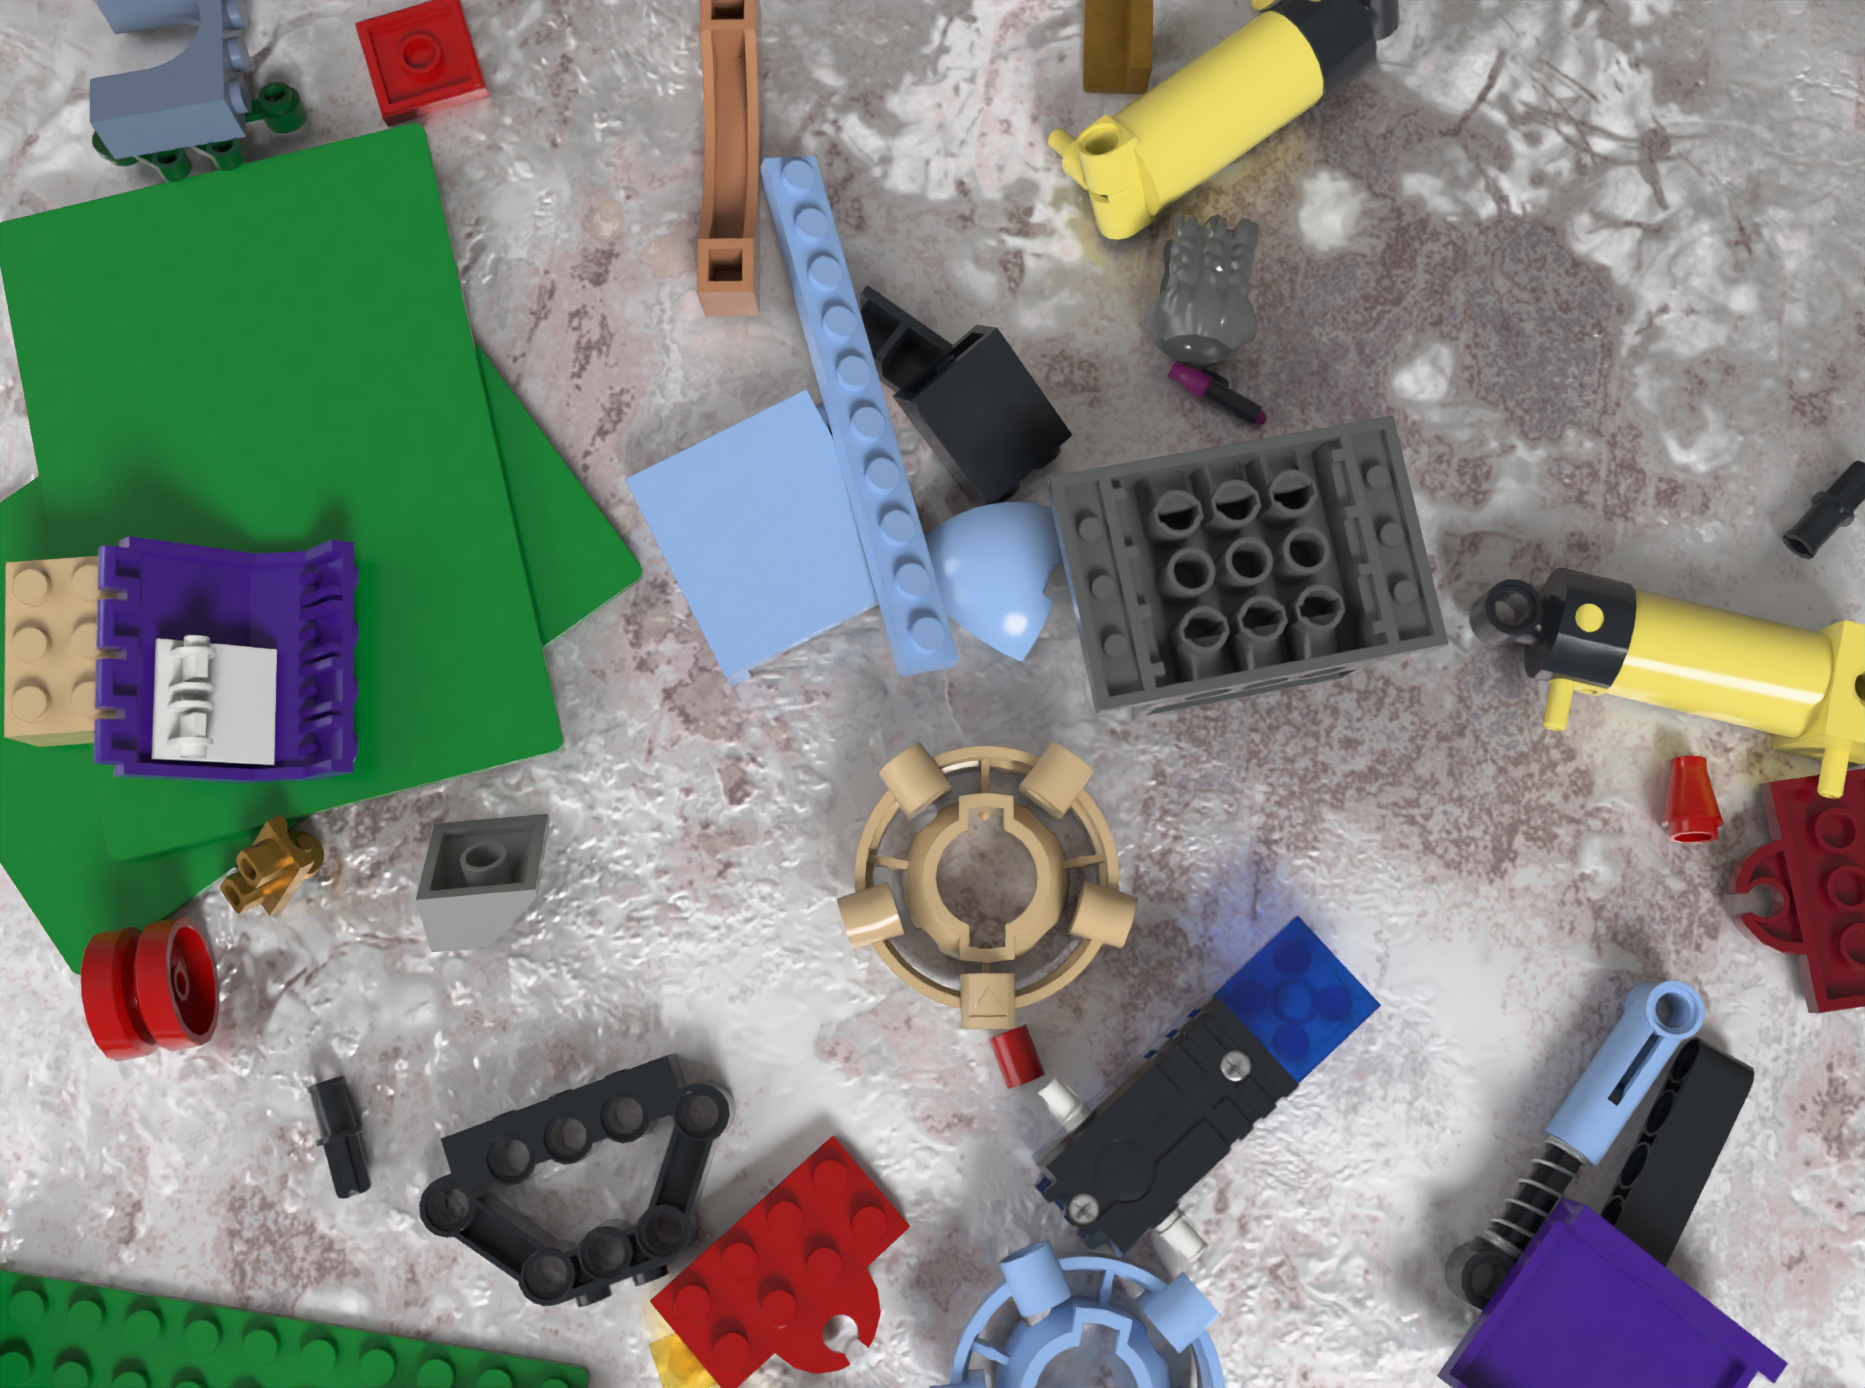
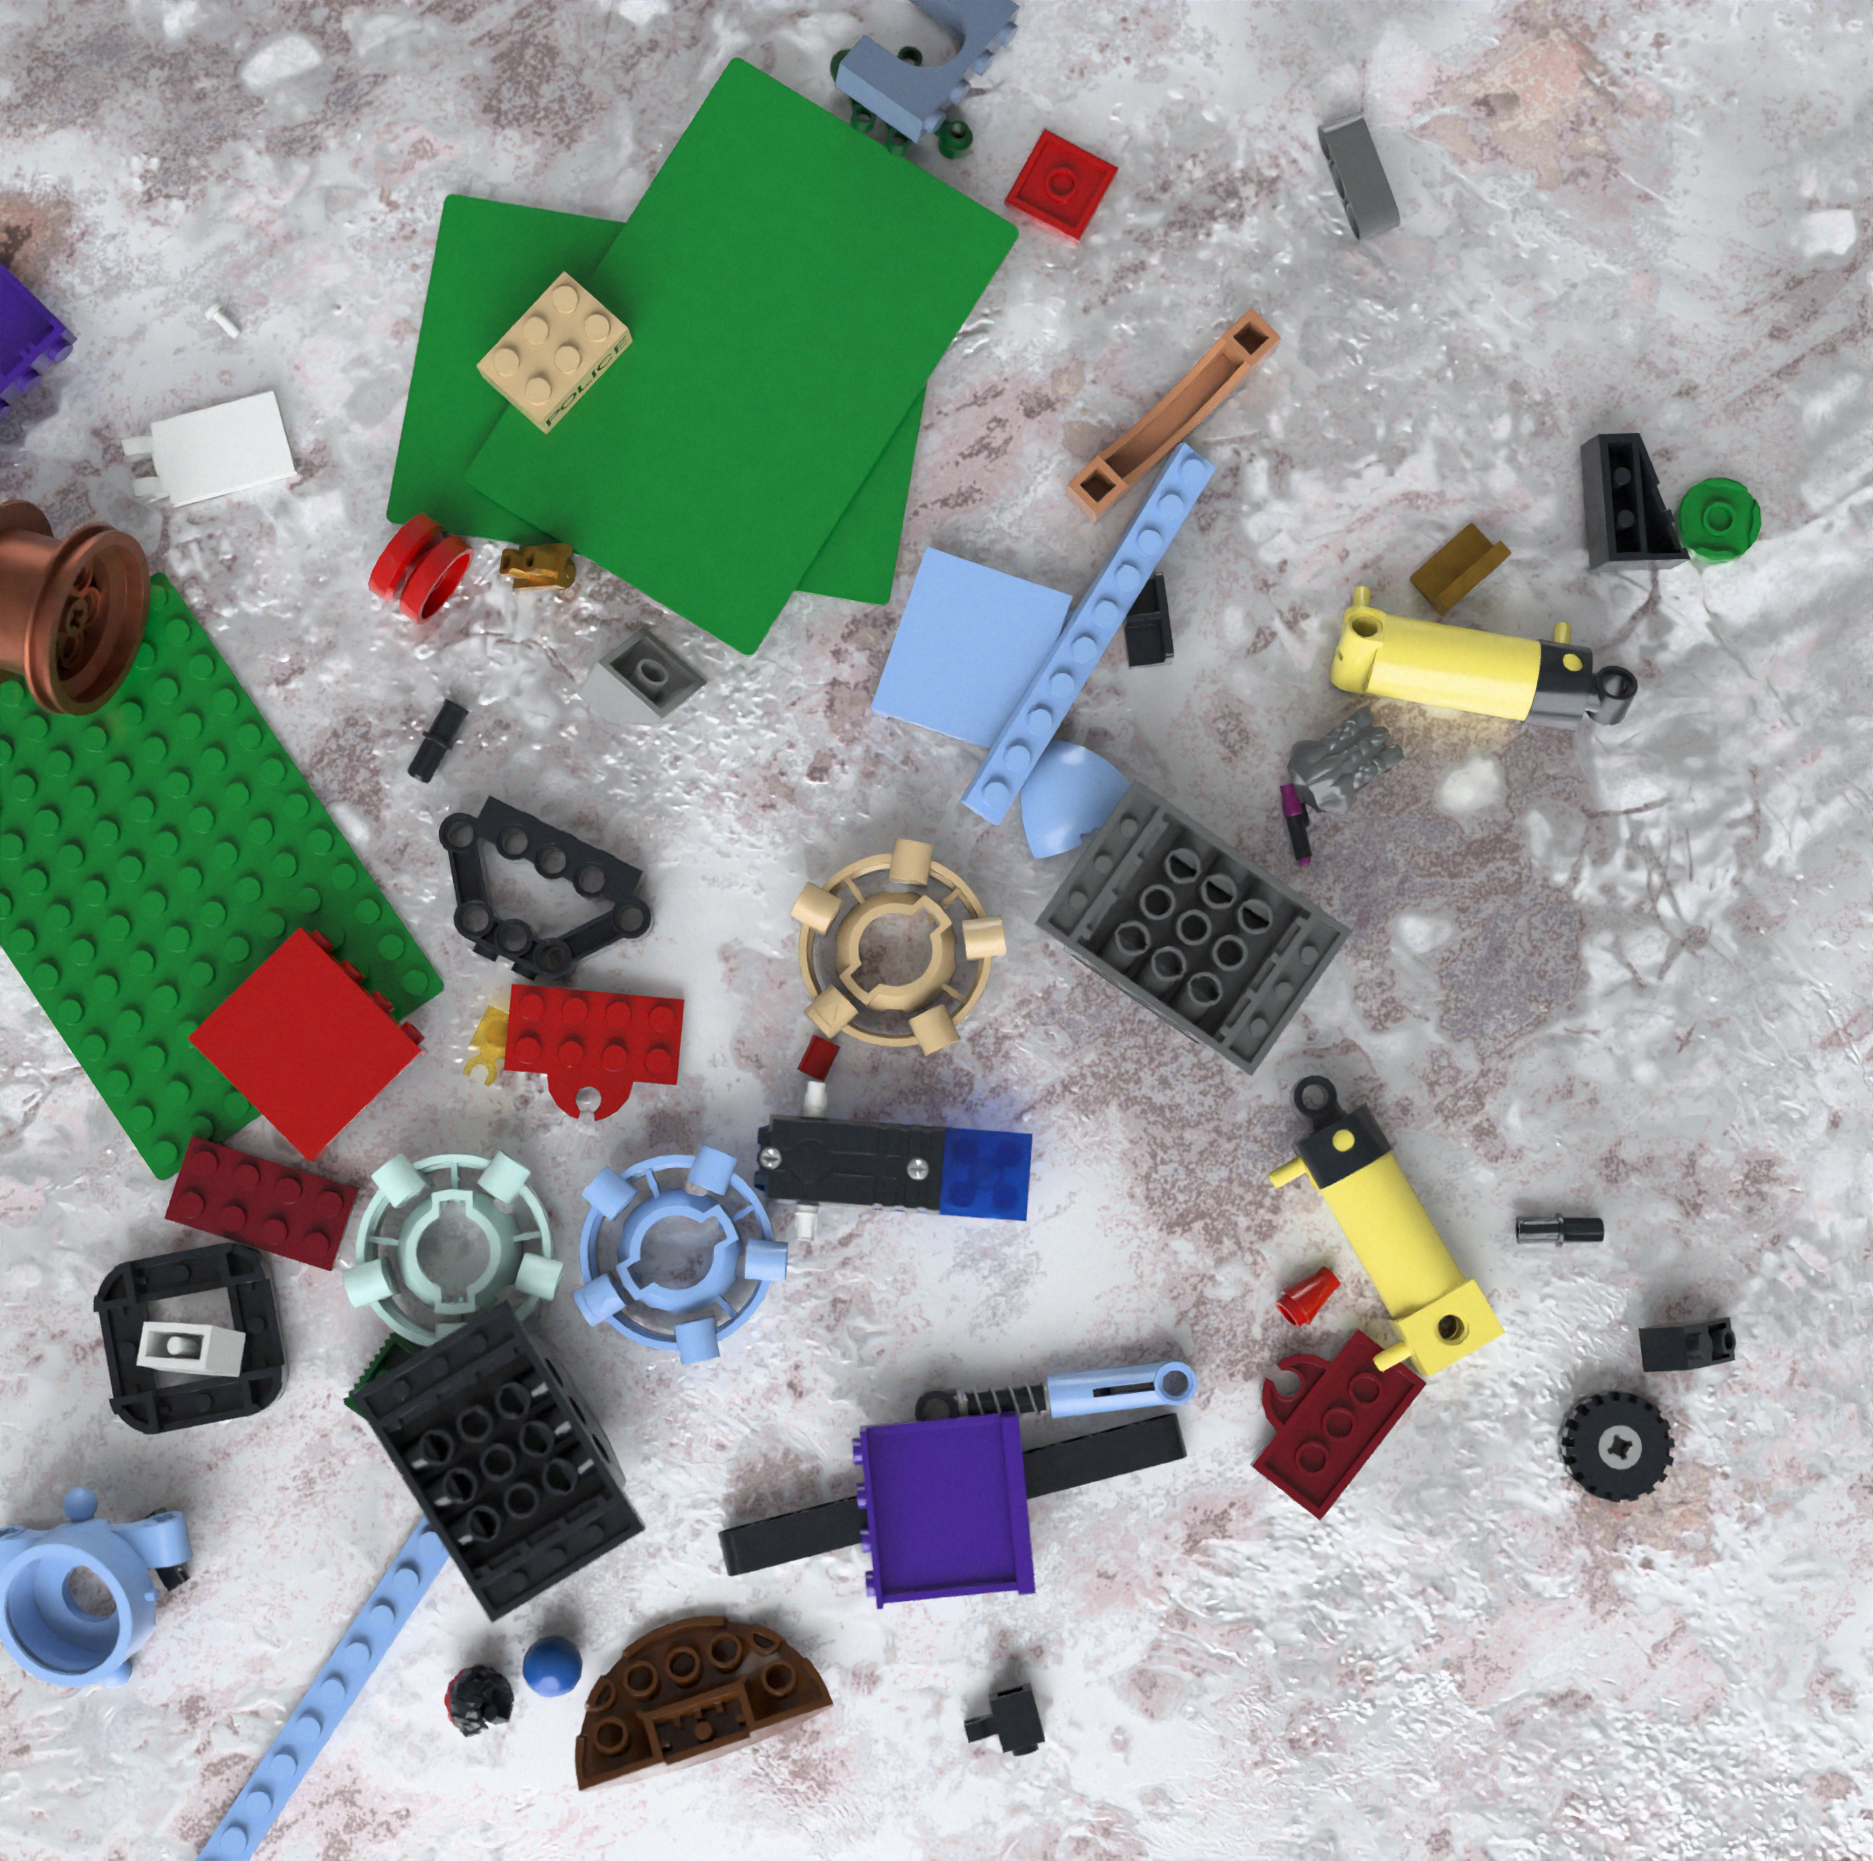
camera: 45 degrees right, 5 degrees up
dark purple hinge [93,536,359,783] -> none
white hinge [152,635,277,765] -> none
black brick [892,325,1072,506] -> none

